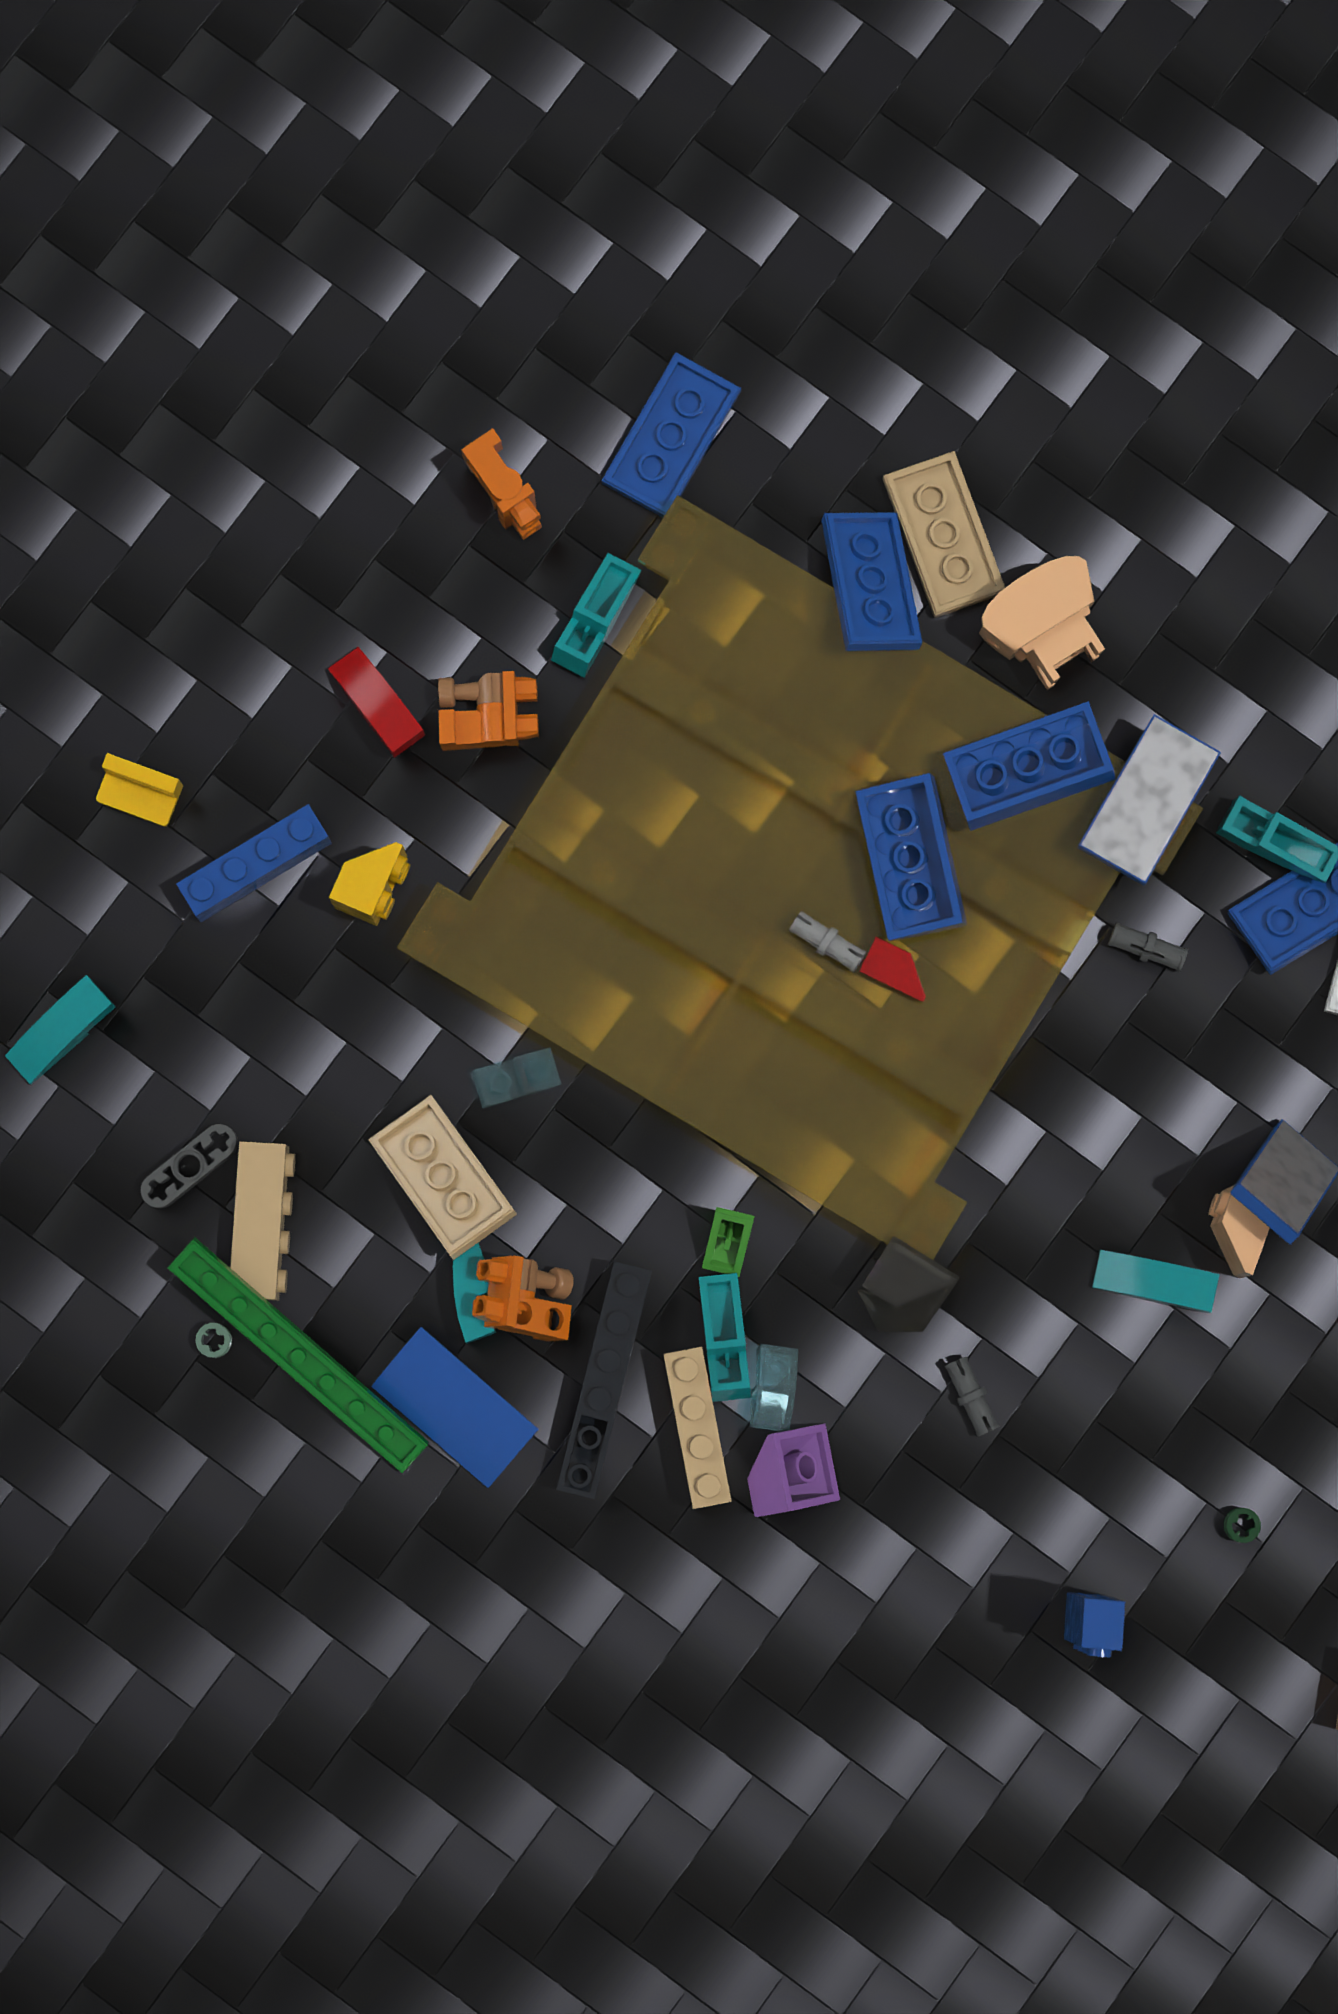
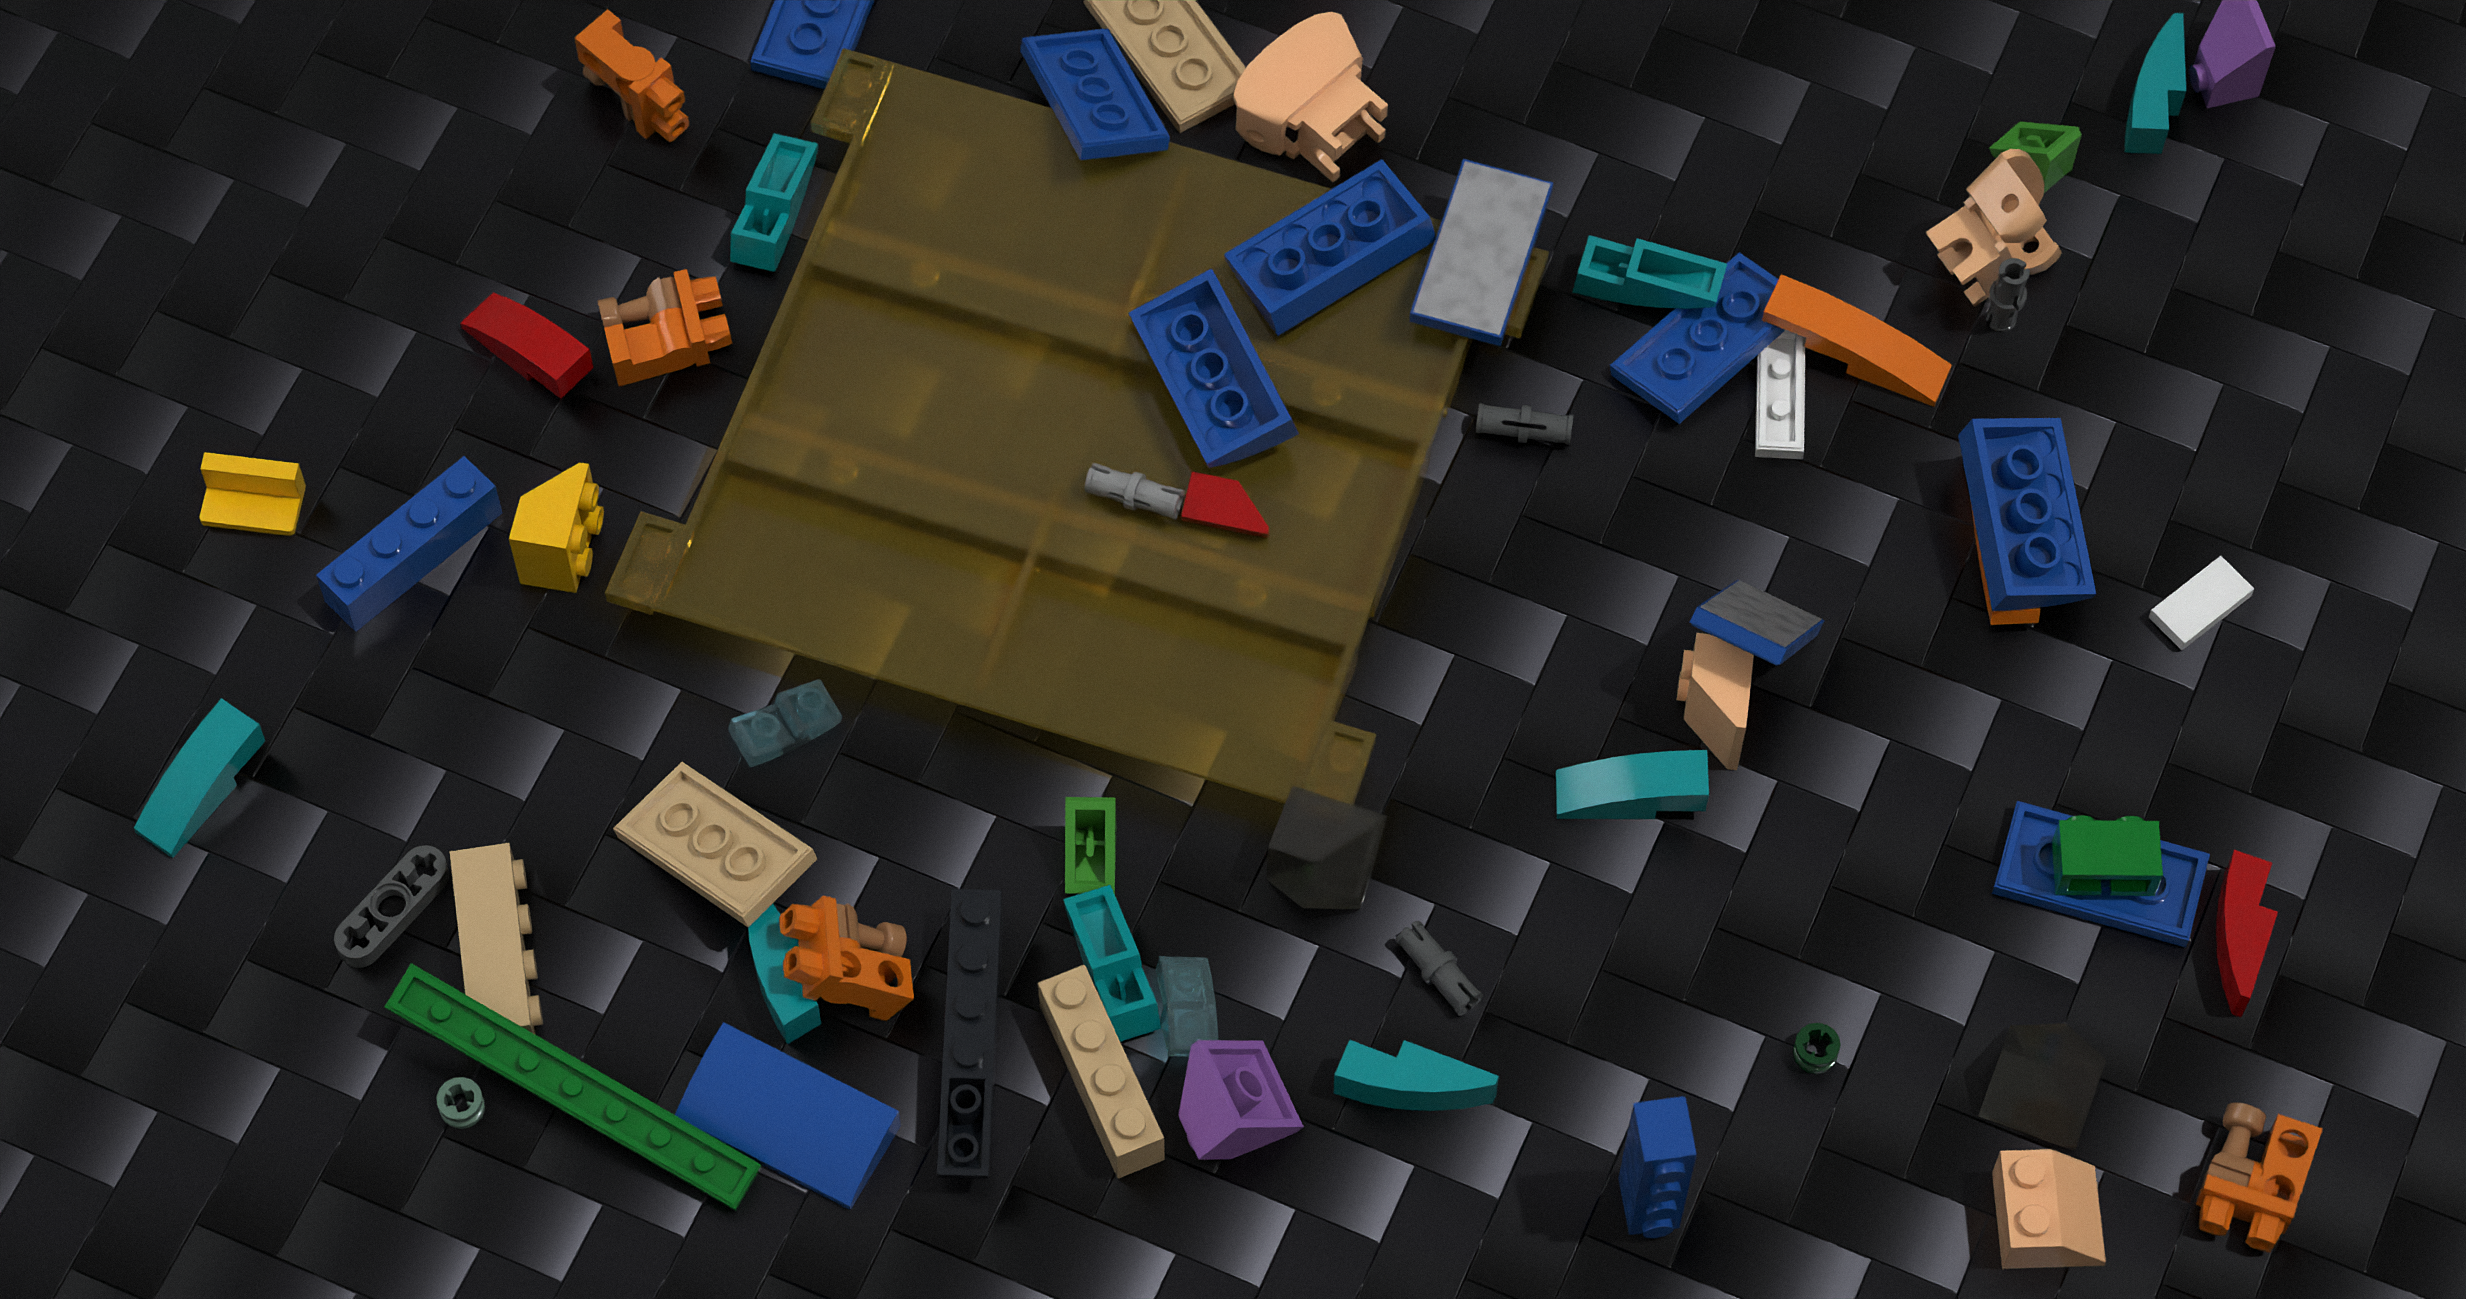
camera: 10 degrees left, 20 degrees down
none -> teal slope [1333,1040,1499,1111]

